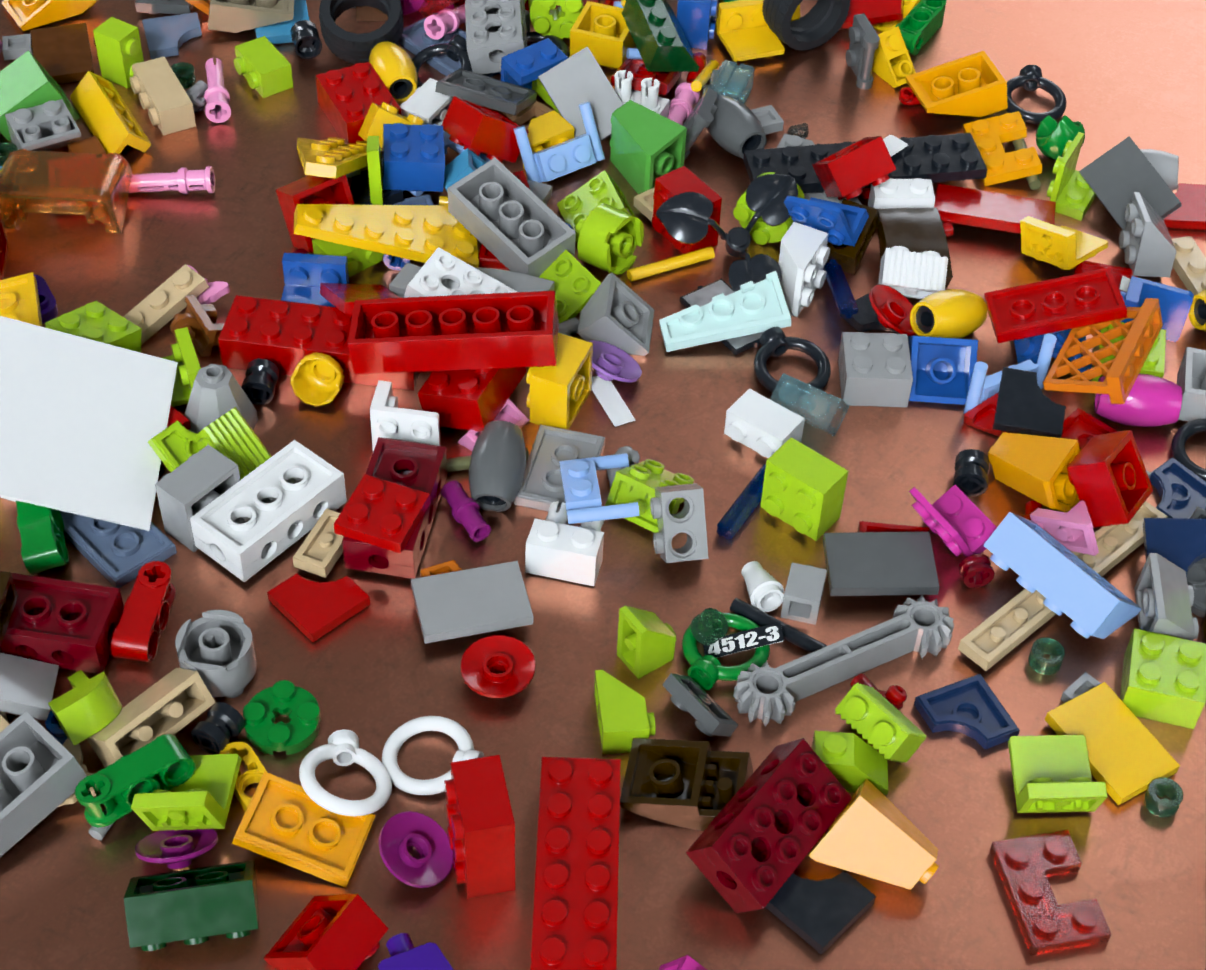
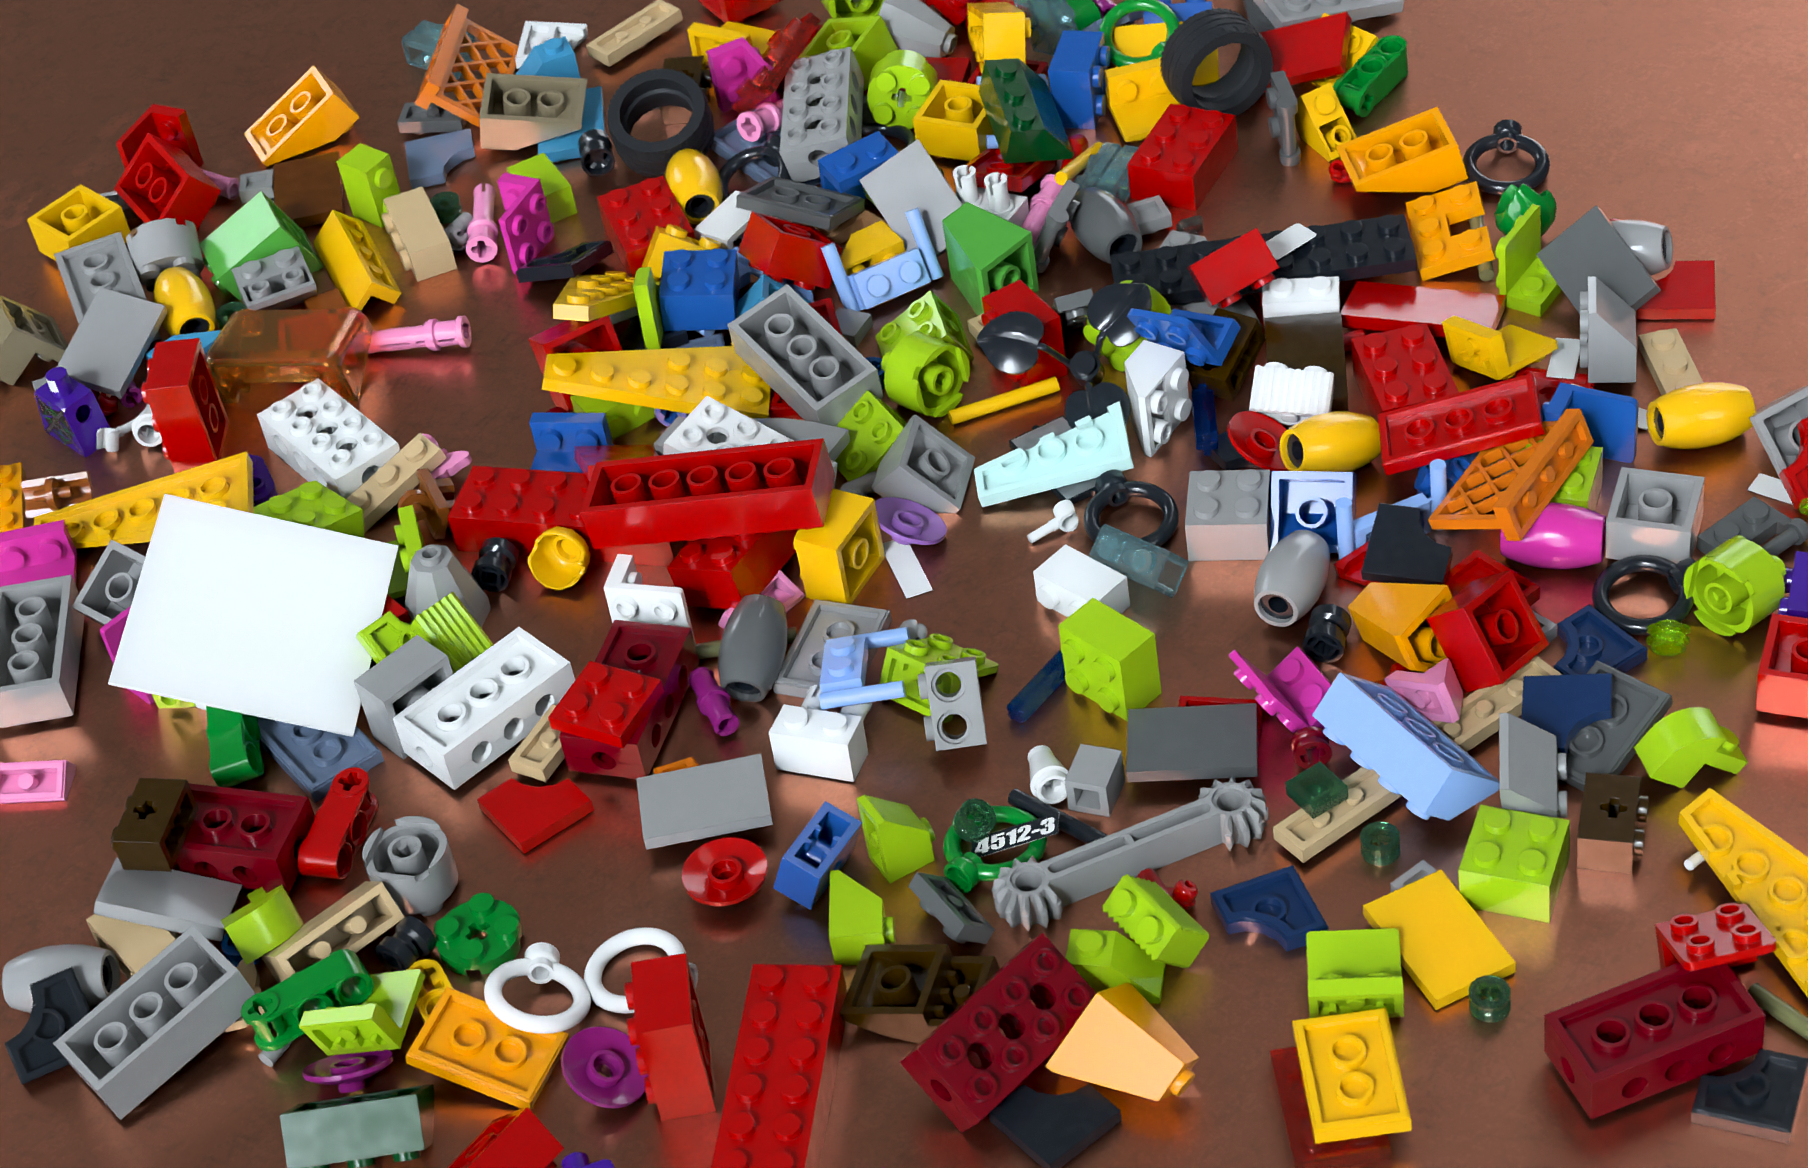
camera: 15 degrees right, 5 degrees down
none -> white brick [257,378,400,499]
none -> dark pink bracket [497,172,554,275]
none -> black tile [515,240,614,283]
none -> blue brick [773,801,862,910]
none -> white hand [1027,500,1079,543]
none -> dark grey plate [1052,288,1093,332]
none -> red brick [1127,103,1238,211]
none -> light grey piece [1254,530,1330,627]
none -> clear green plate [1285,762,1349,819]
none -> yellow tile [1292,1008,1412,1144]
none -> red brick [1351,323,1459,422]
none -> white sticker [1546,338,1580,379]

